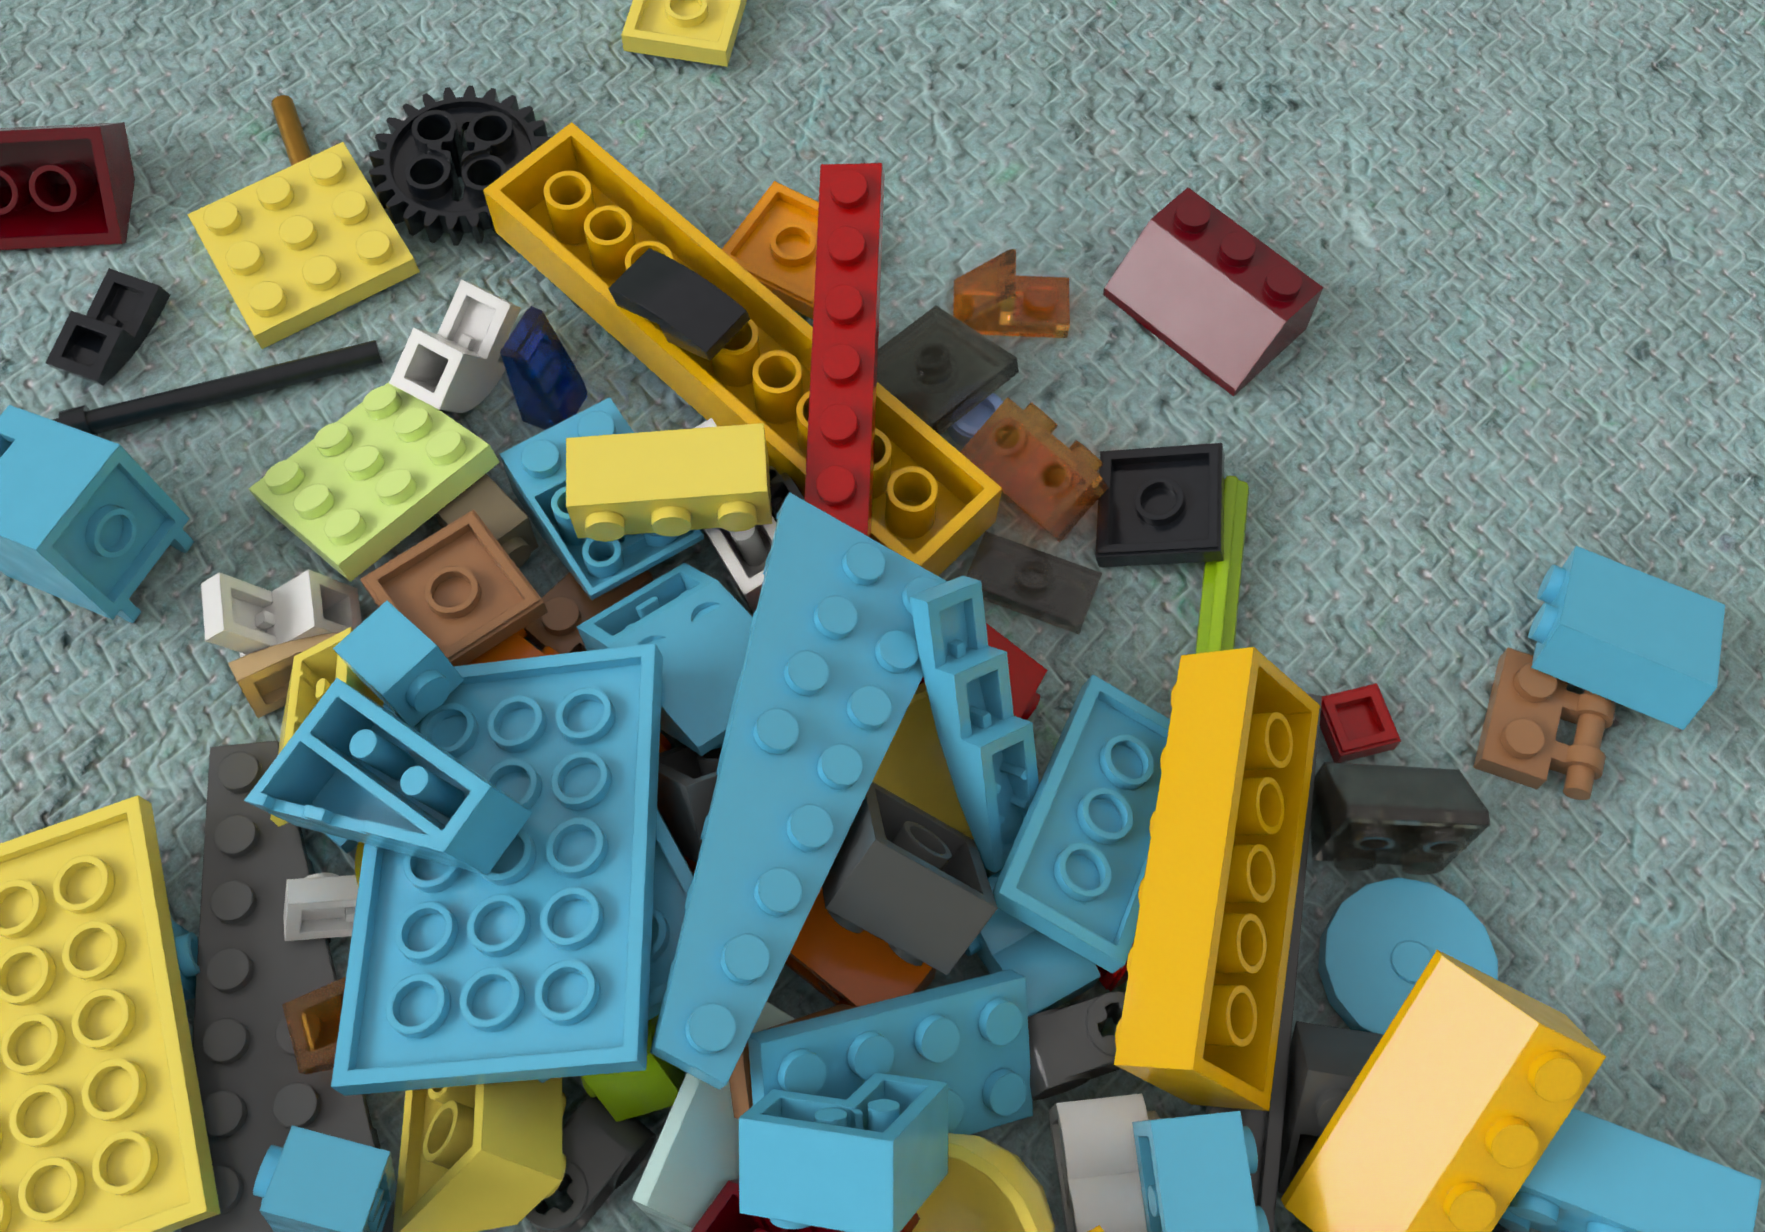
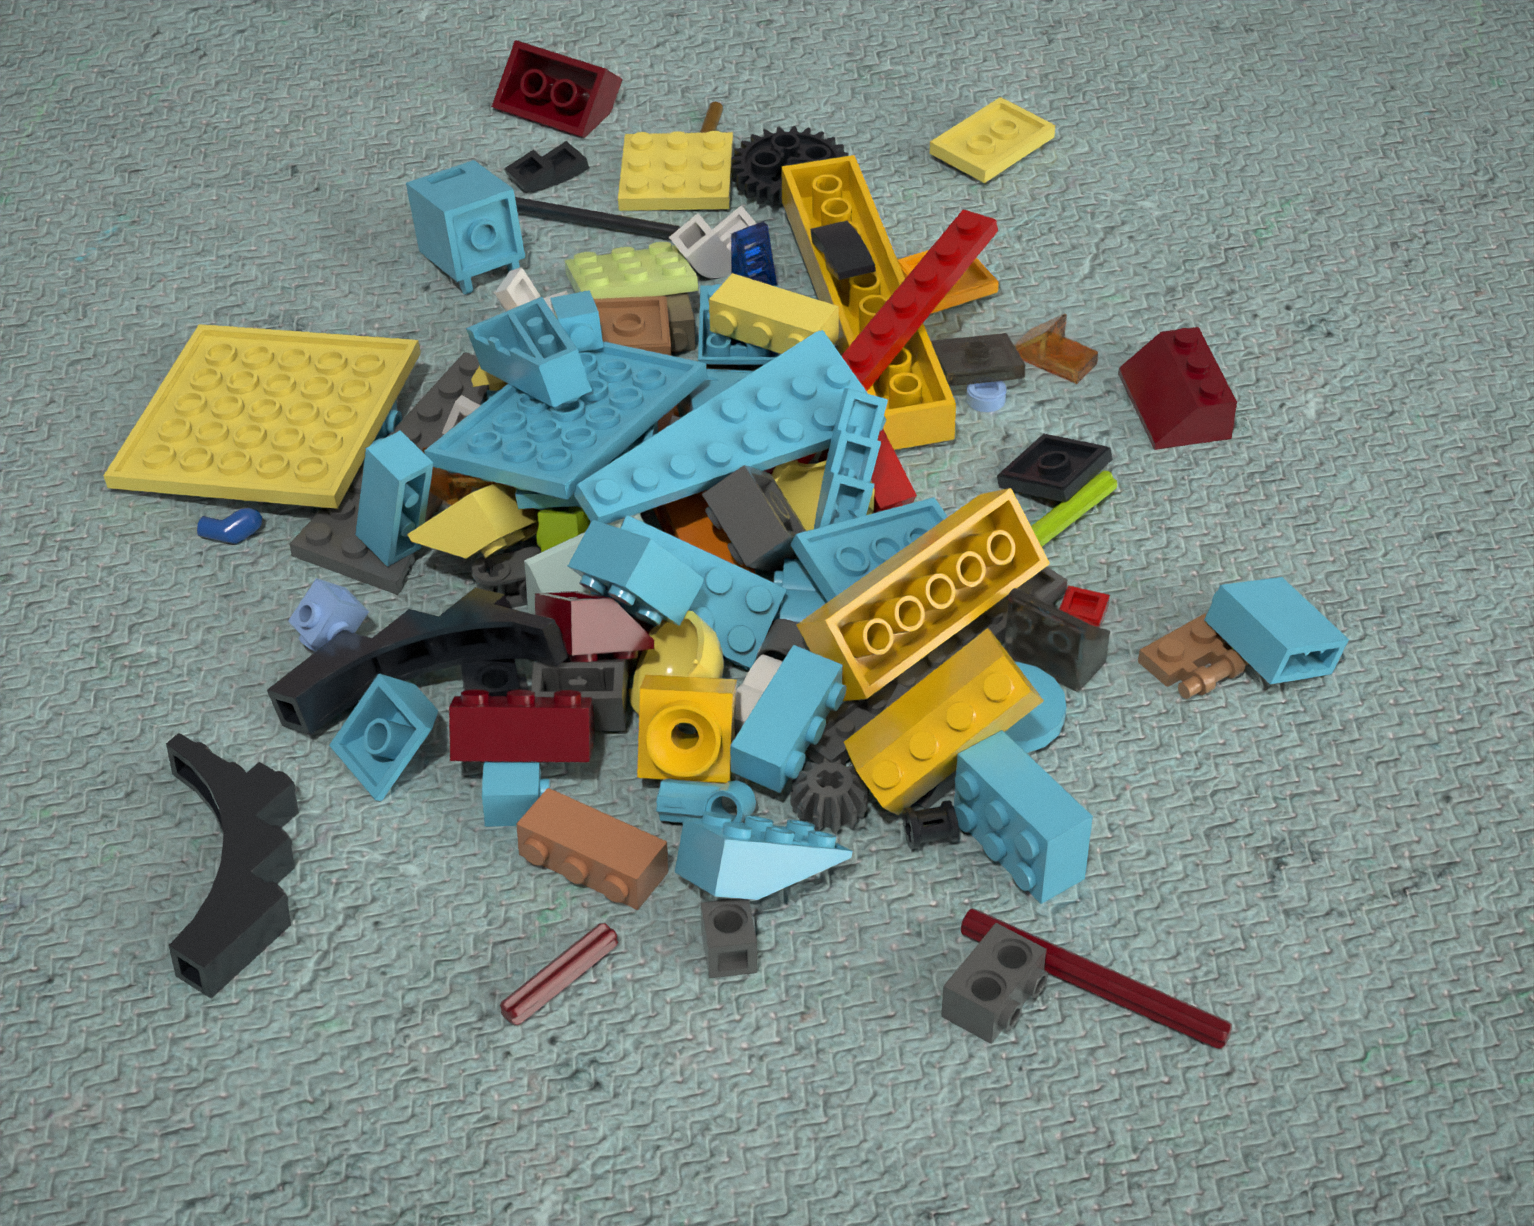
camera: 35 degrees right, 20 degrees down
clear orange brick [960,397,1109,542] -> none
clear smoke plate [966,531,1102,634] -> none

